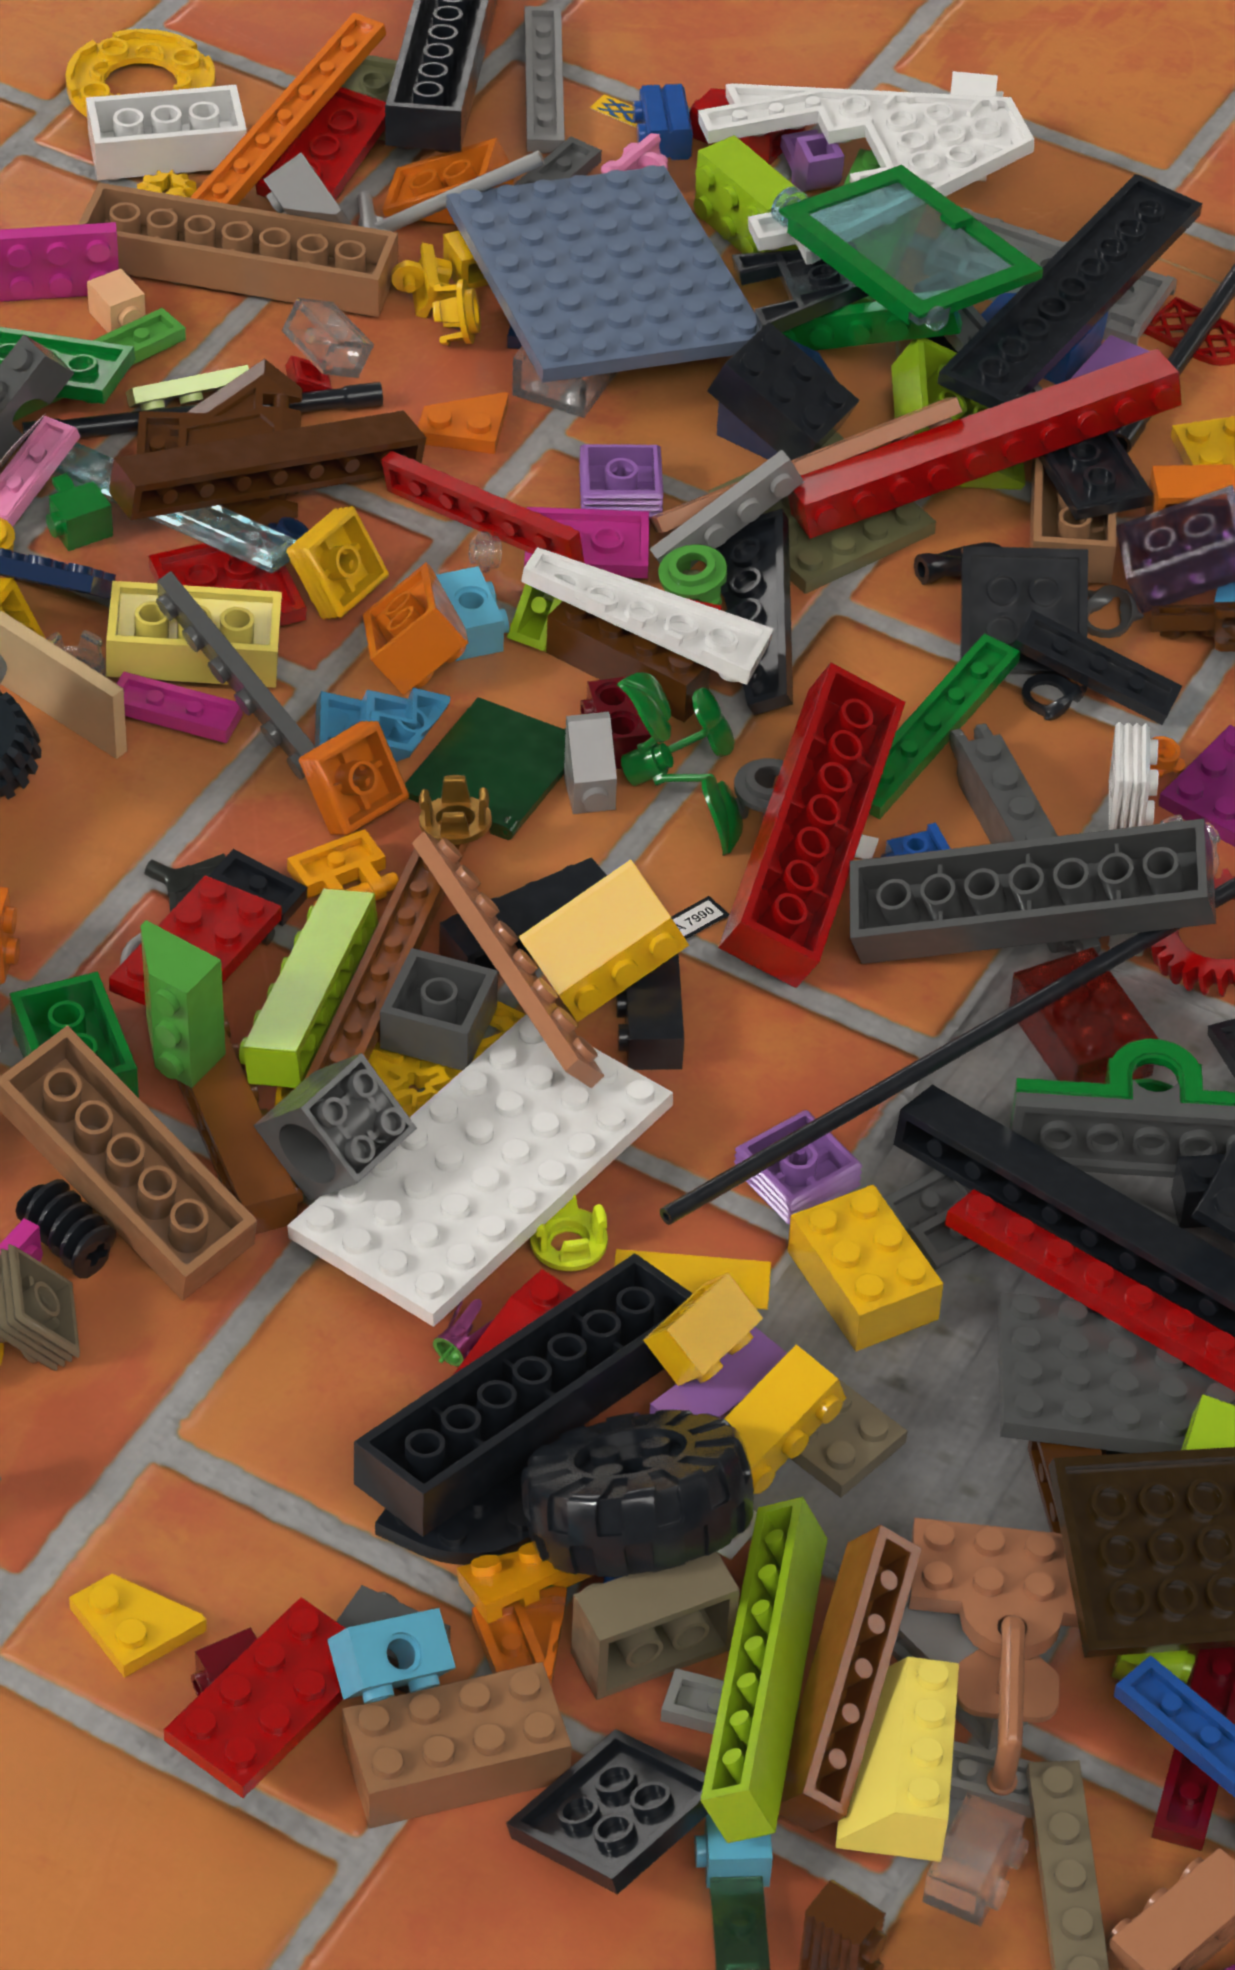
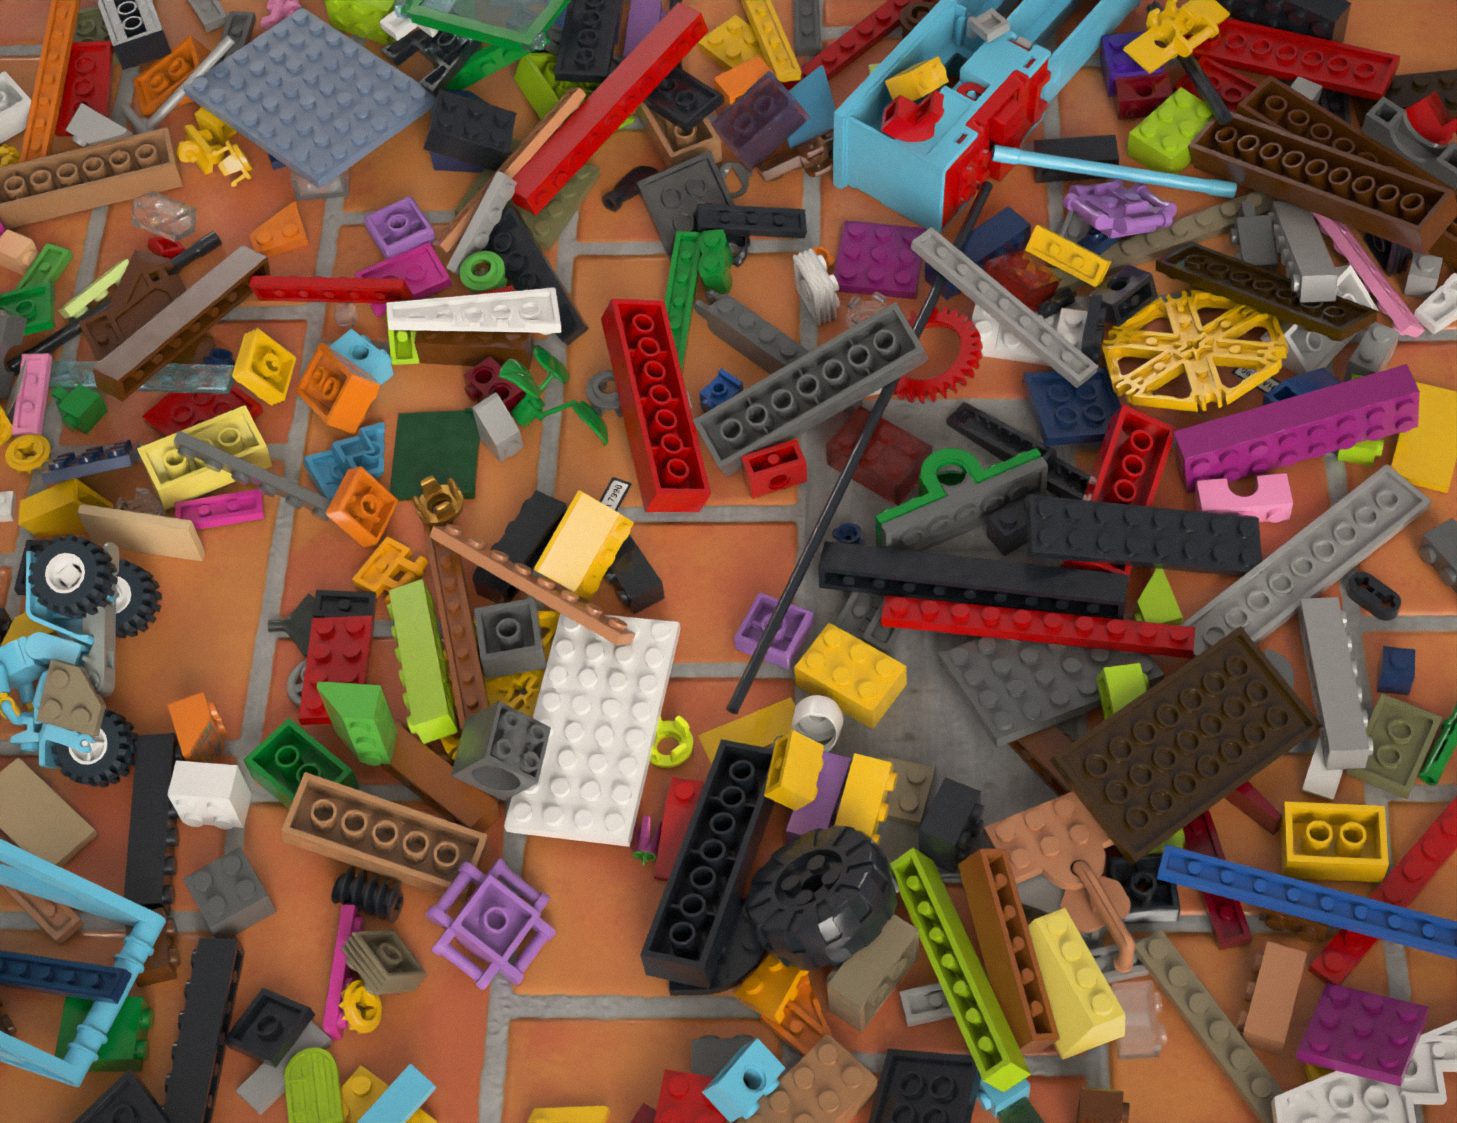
camera: 20 degrees left, 10 degrees up
none -> medium lavender brick [425,858,556,991]
none -> green brick [698,229,733,295]
none -> red brick [741,439,808,499]
none -> white helmet [791,694,844,752]
none -> dark blue plate [832,523,865,545]
none -> black brick [919,777,984,873]
none -> black brick [1106,853,1180,924]

